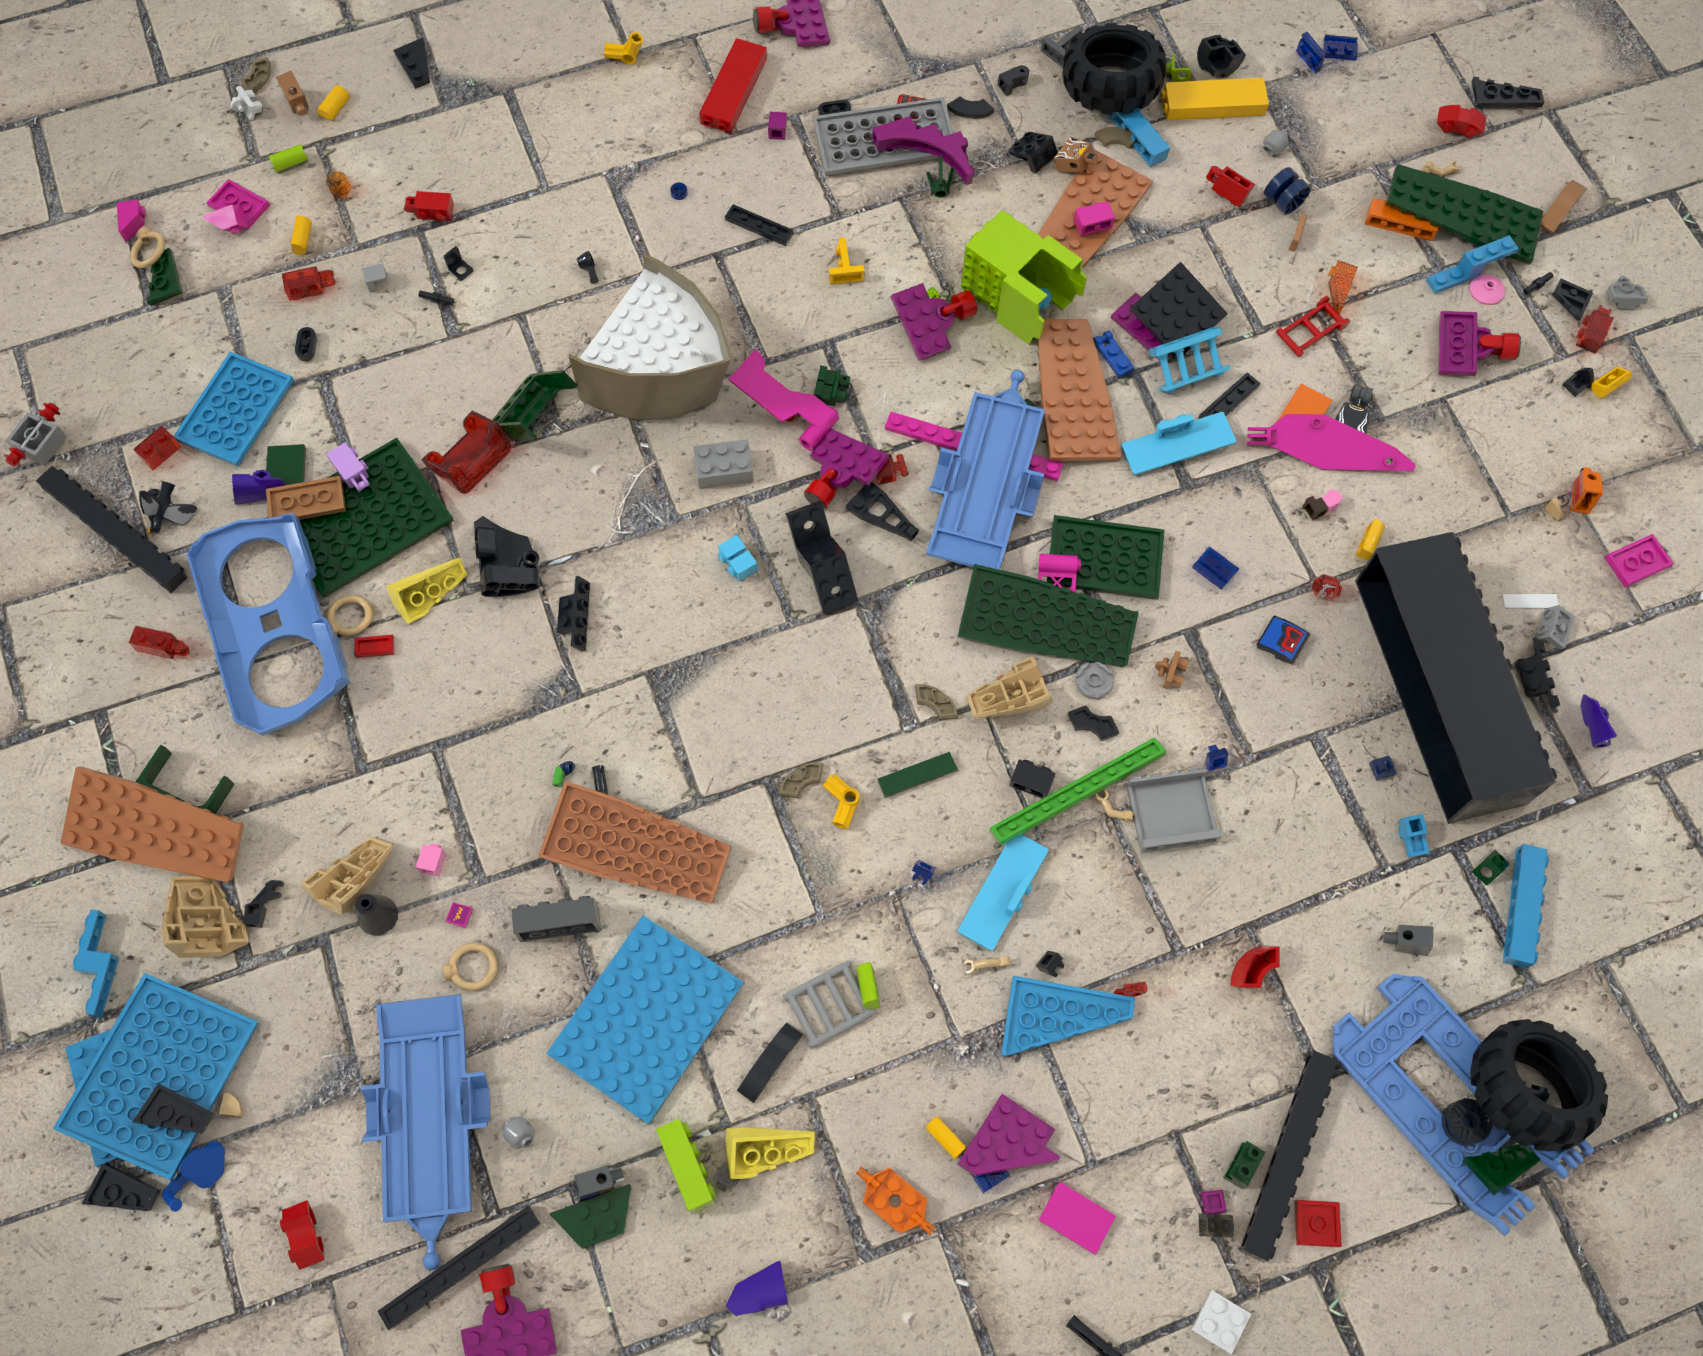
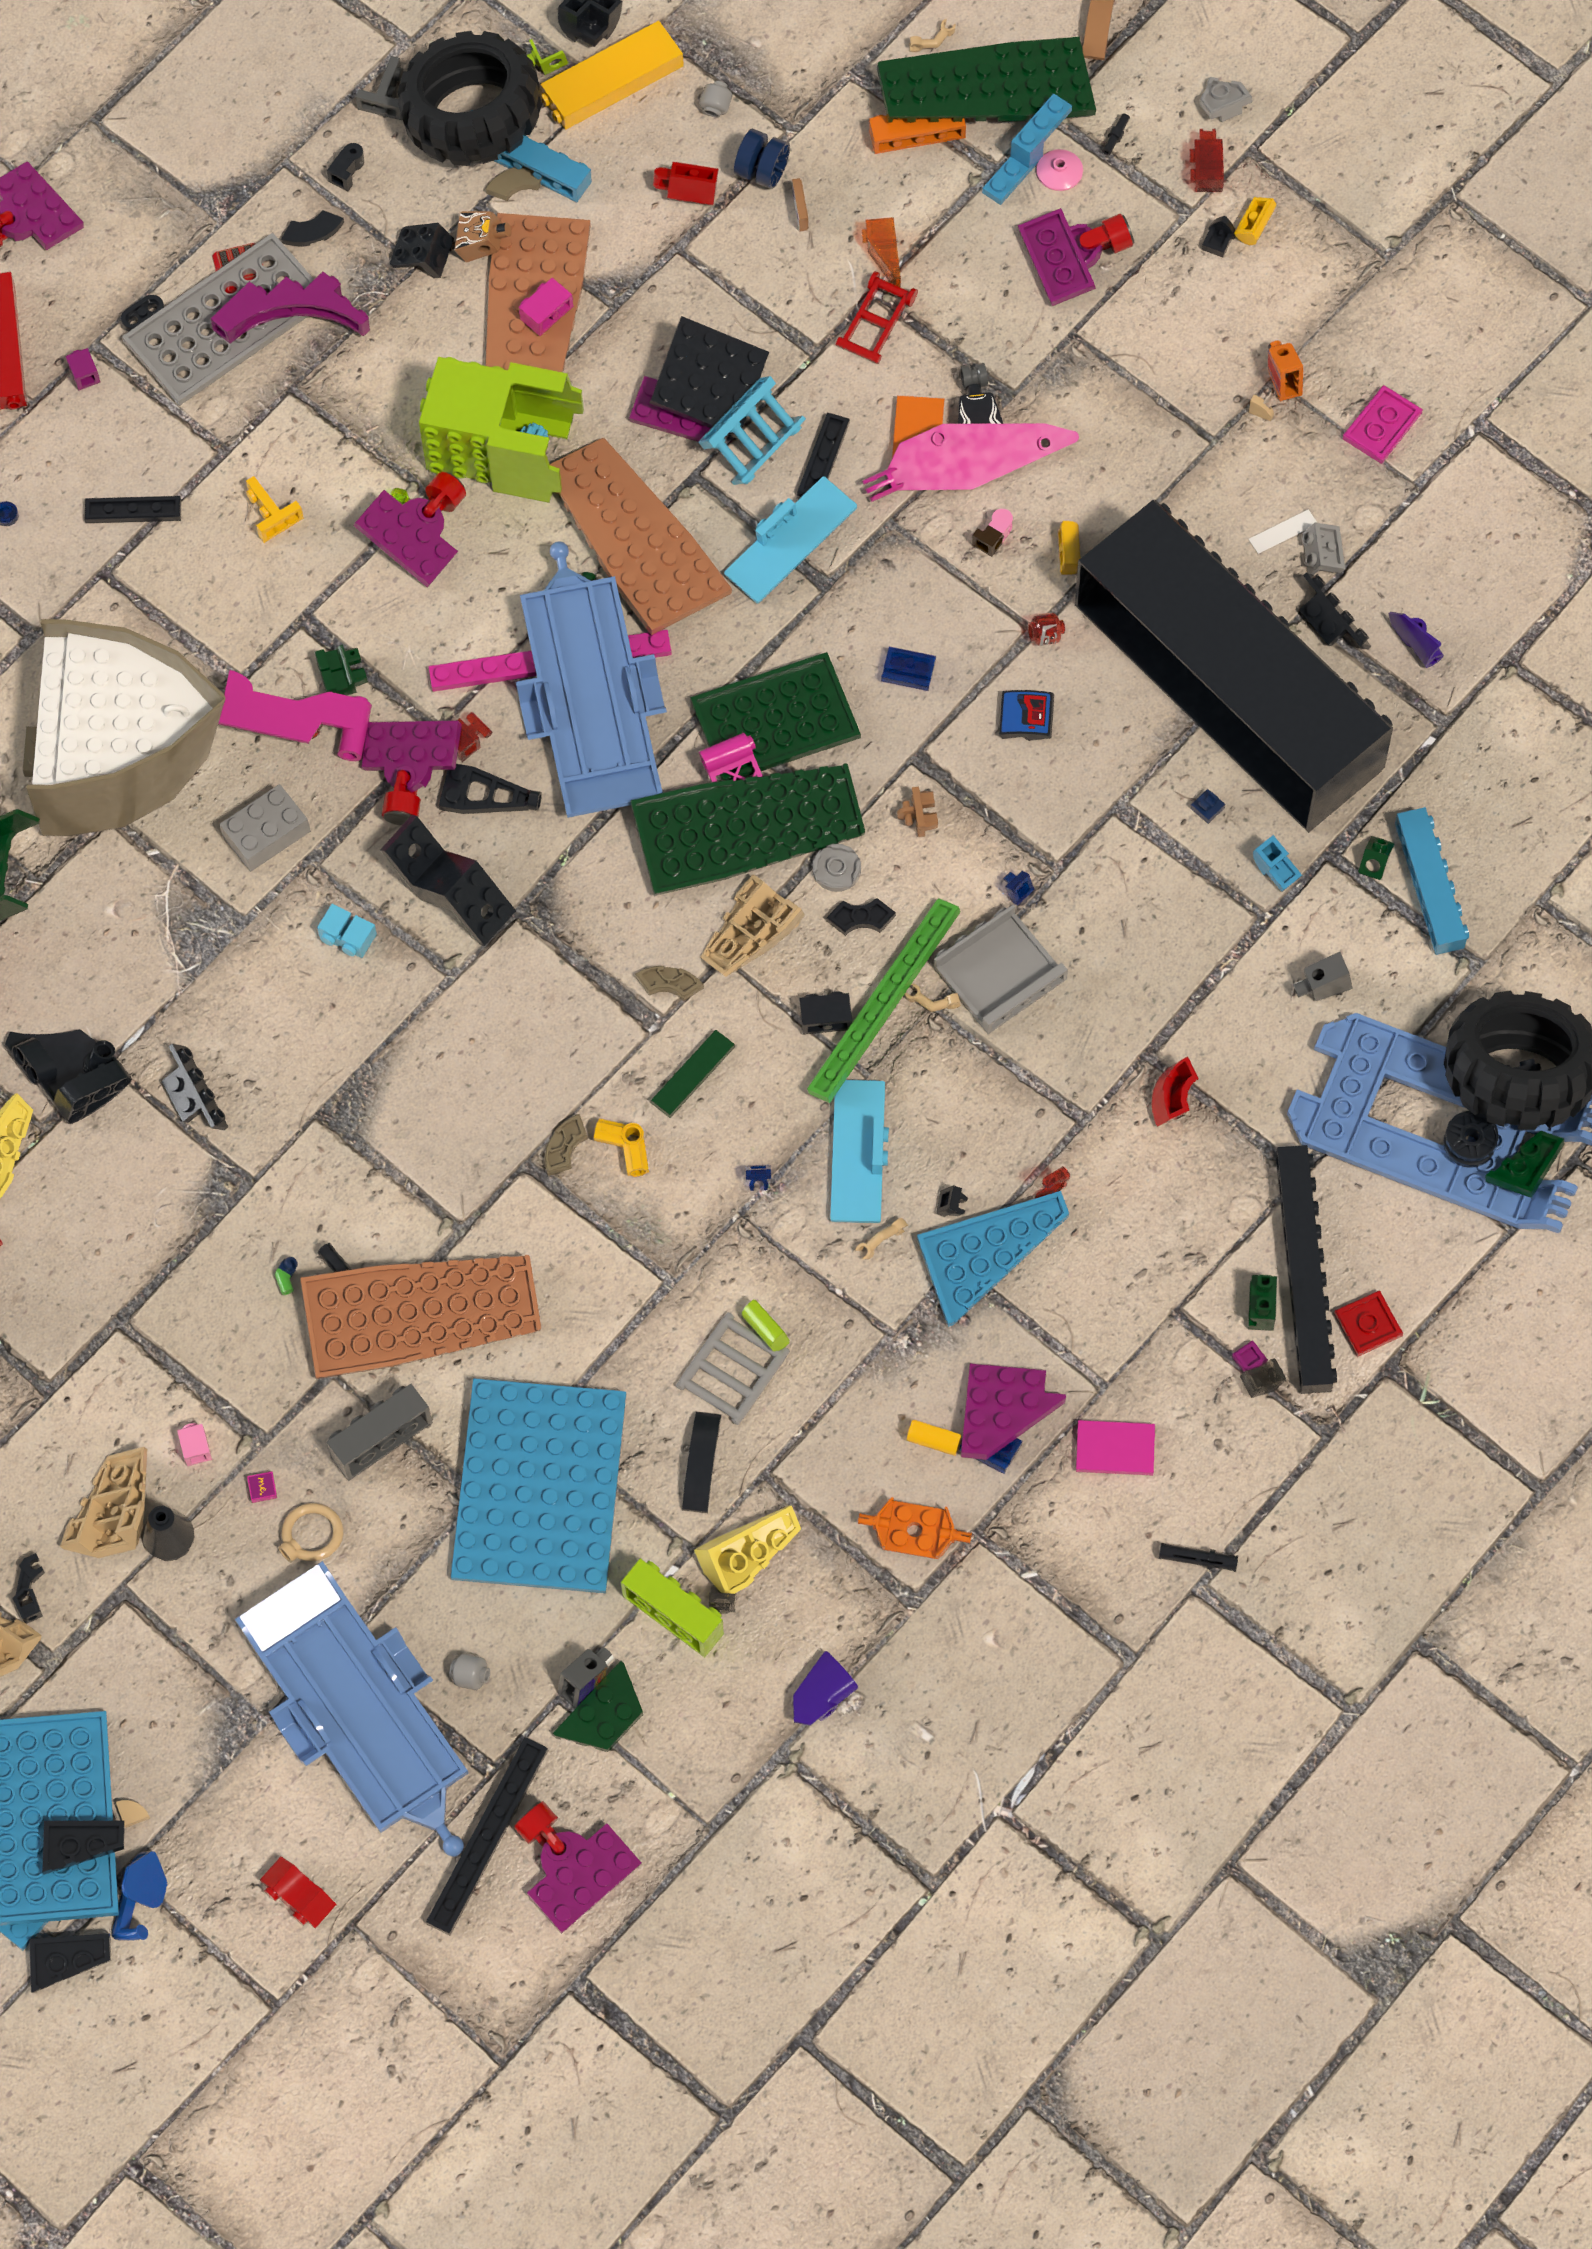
camera: 25 degrees left, 0 degrees up
dark green plant [926,155,954,197] -> none
blue plate [1093,330,1135,378] -> none
white plate [1191,1290,1251,1354] -> none
black wing [1552,278,1593,321] -> none

